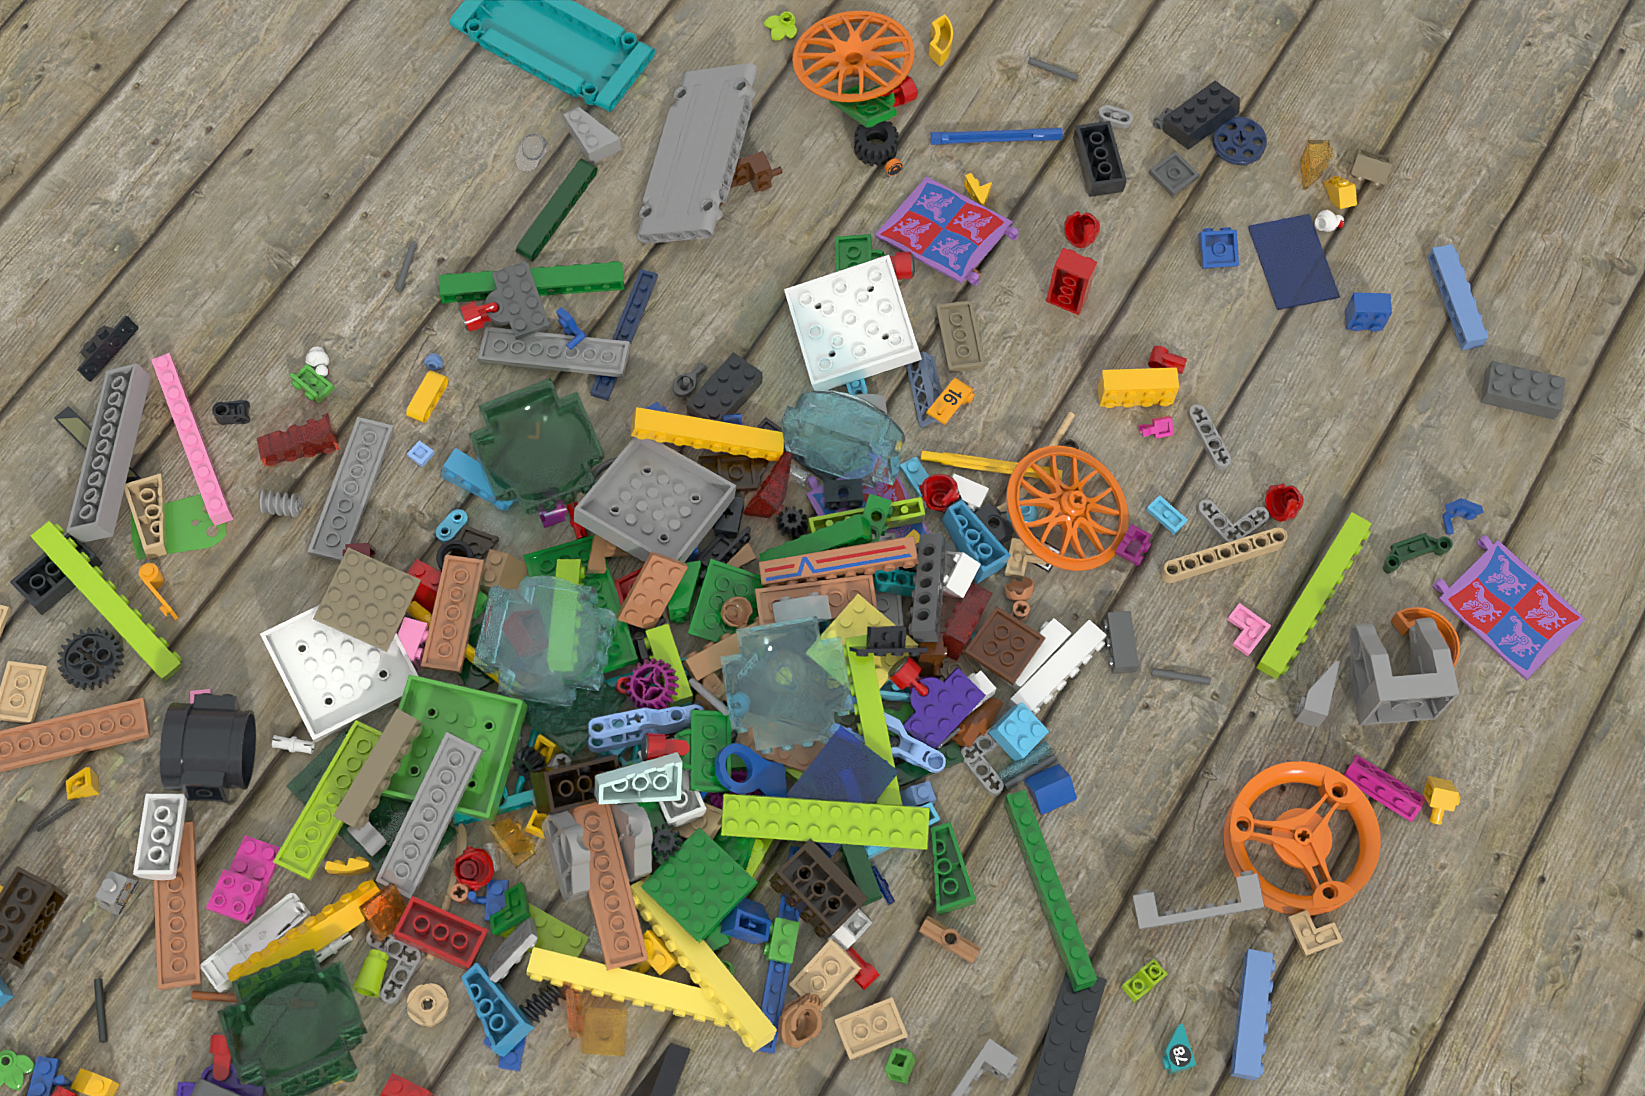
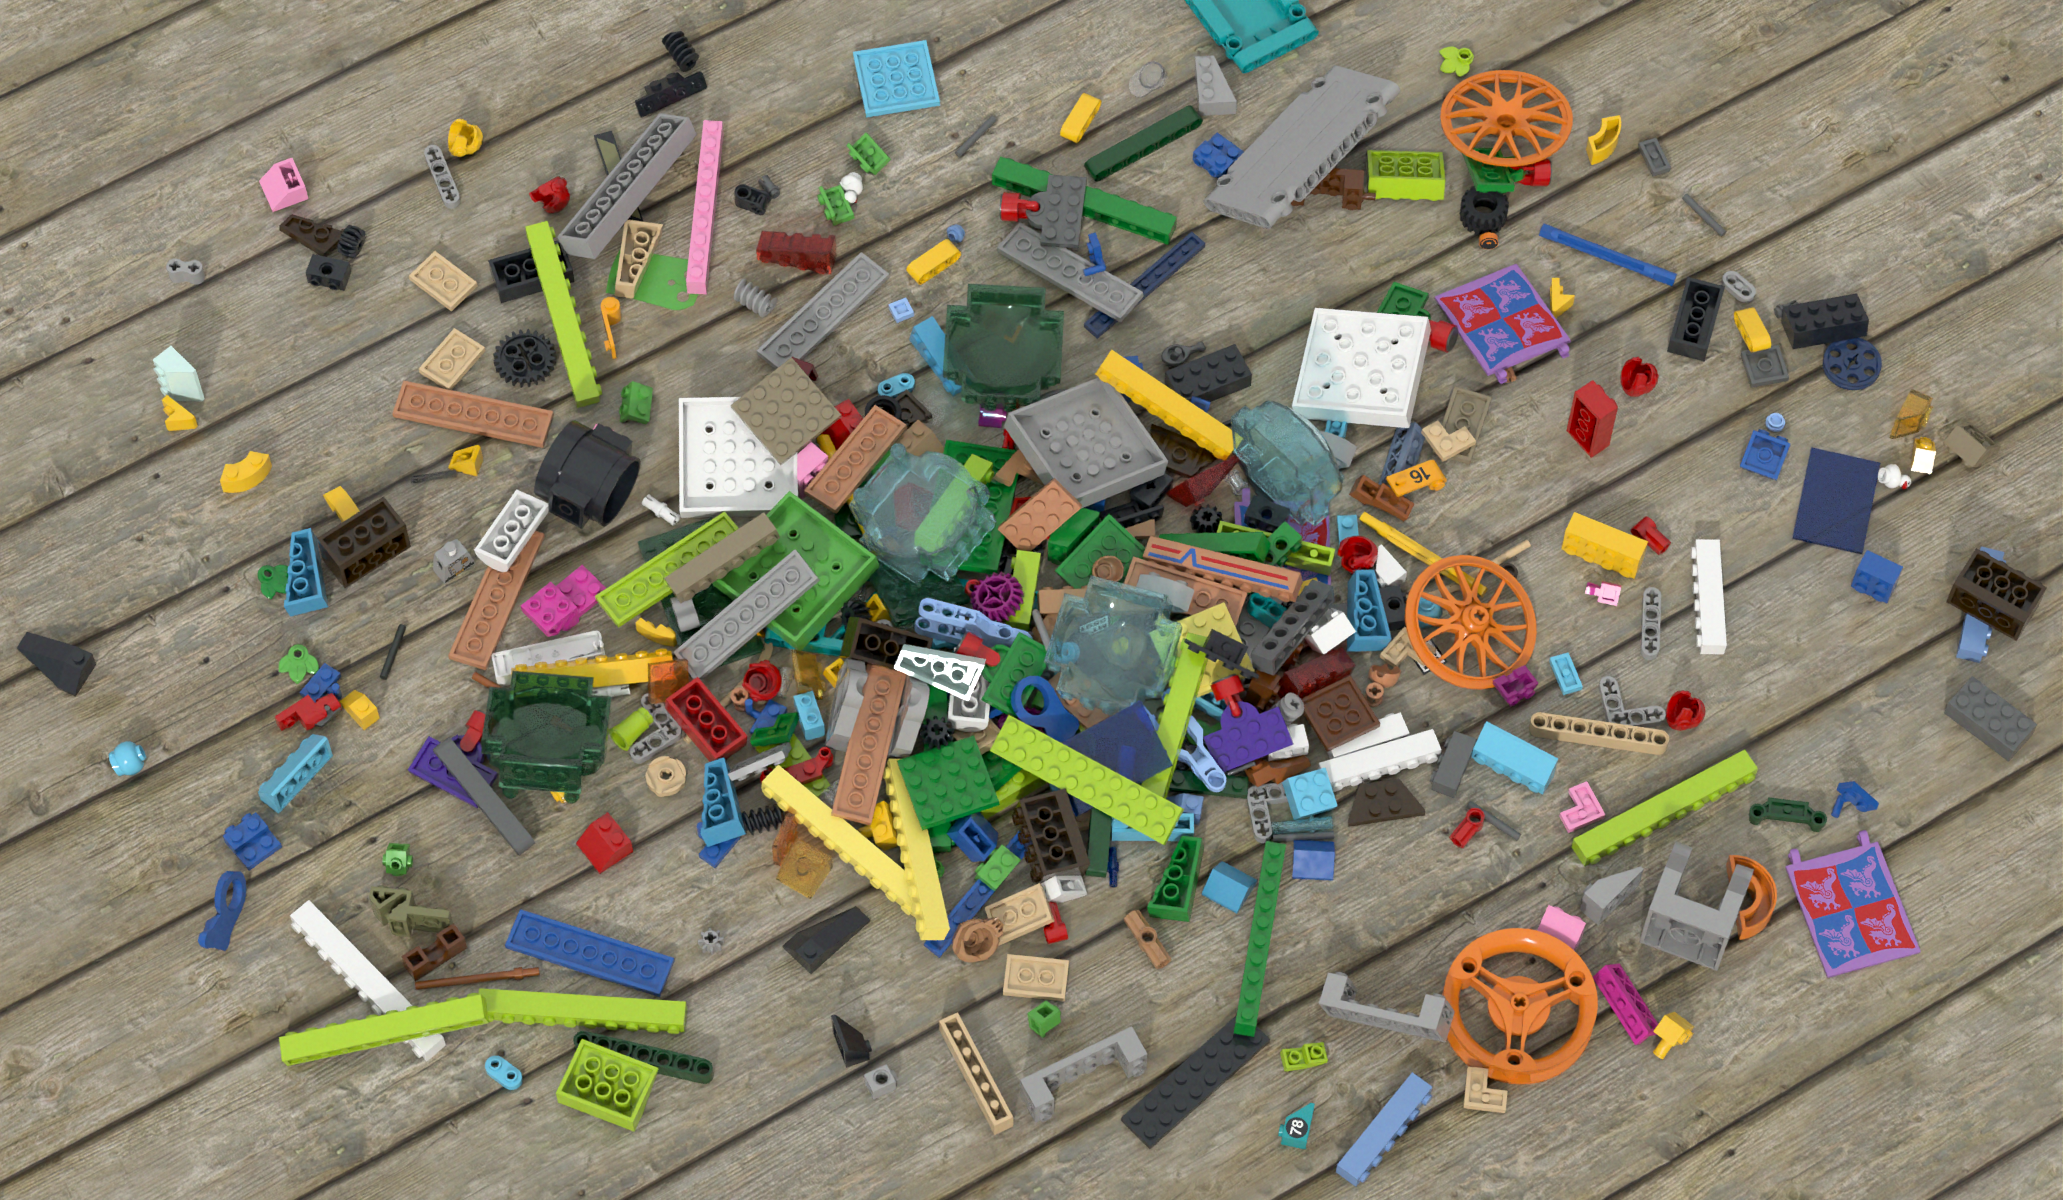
camera: 30 degrees right, 5 degrees down
none -> red helmet [529,176,570,213]
none -> bright green bracket [619,381,653,425]
none -> black piece [662,31,699,72]
none -> dark grey pin [758,175,780,199]
none -> red plate [760,747,834,785]
none -> medium azure brick [793,691,825,741]
none -> bright green bracket [846,133,891,175]
none -> medium azure plate [853,40,940,118]
none -> yellow beam [1060,93,1102,143]
none -> blue plate [1193,132,1244,178]
none -> dark azure slope [1202,861,1258,914]
none -> light grey piece [1267,693,1304,726]
none -> dark brown wing [1348,779,1425,827]
none -> dark orange slope [1349,475,1414,522]
none -> lime slope [1367,150,1445,201]
none -> tan plate [1421,421,1476,462]
none -> red piece [1449,808,1484,848]
none -> medium azure slope [1471,721,1558,795]
none -> bright pink slope [1537,905,1586,951]
none -> dark grey plate [1638,138,1671,177]
none -> white brick [1690,539,1727,654]
none -> yellow beam [1734,307,1771,353]
none -> light blue plate [1765,413,1785,432]
none -> dark brown brick [1946,548,2047,641]

